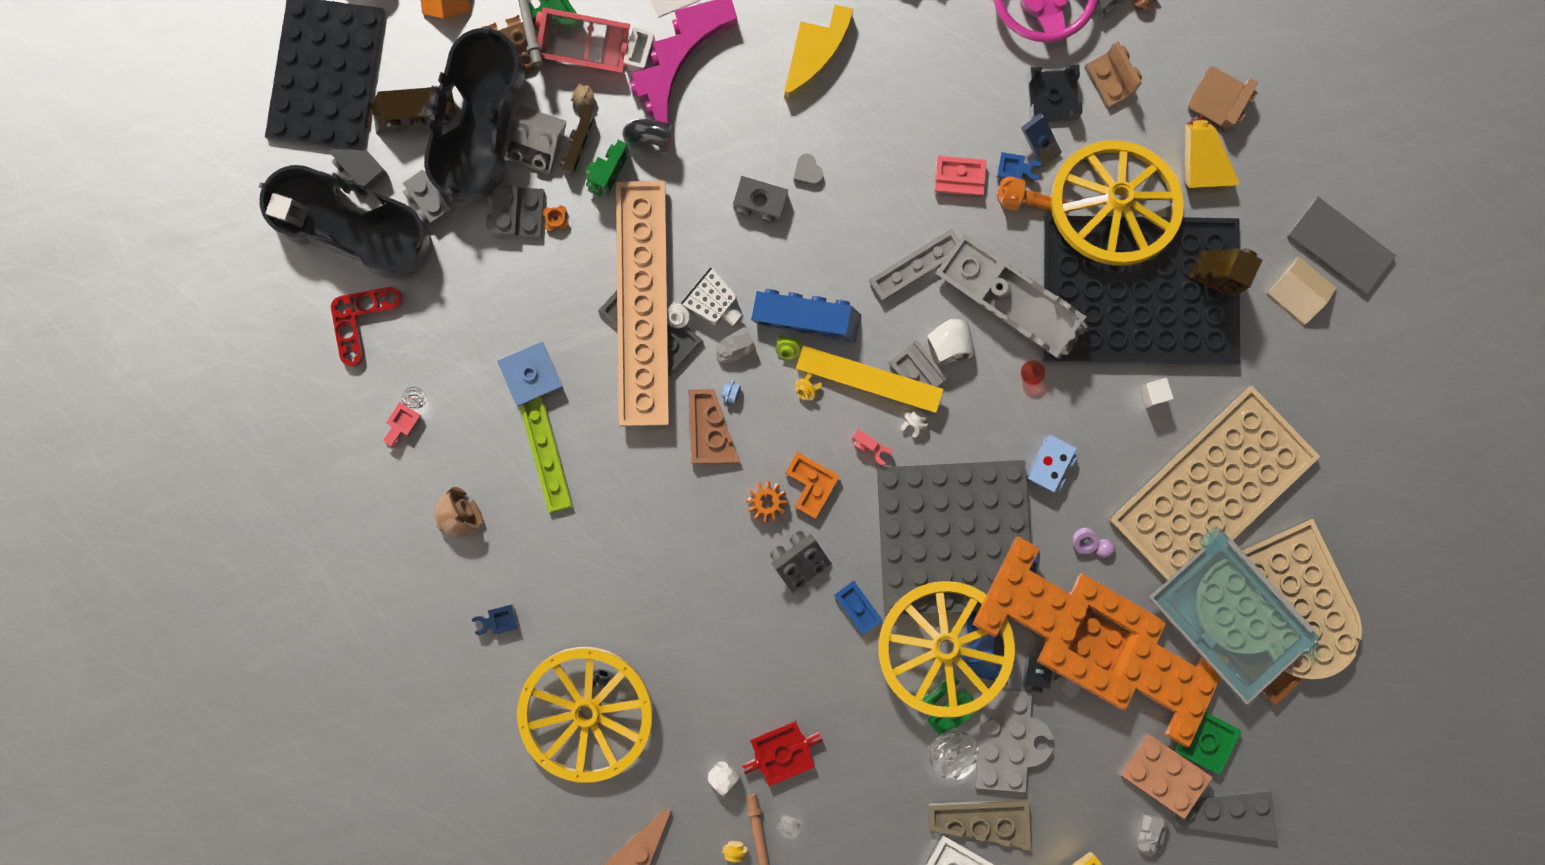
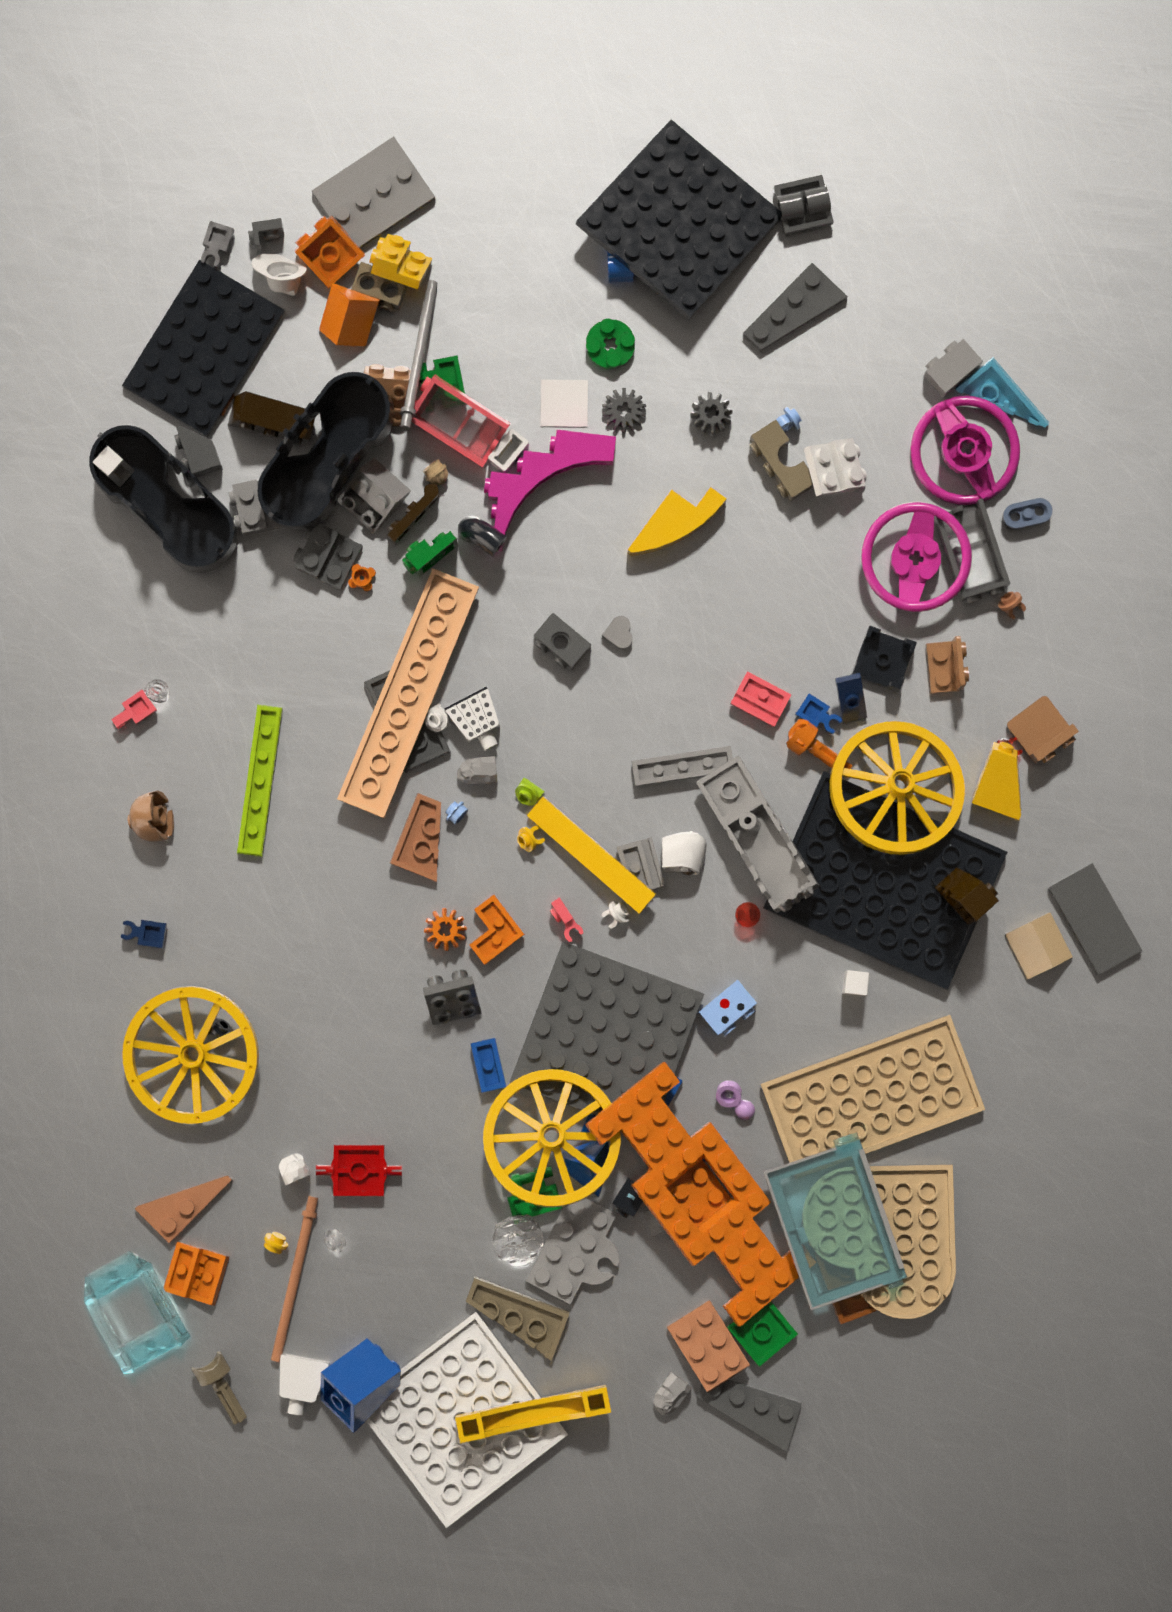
camera: 25 degrees right, 0 degrees up
red beam [331,287,403,367] -> none
medium blue plate [497,341,563,407] -> none
blue wedge [751,289,861,343] -> none

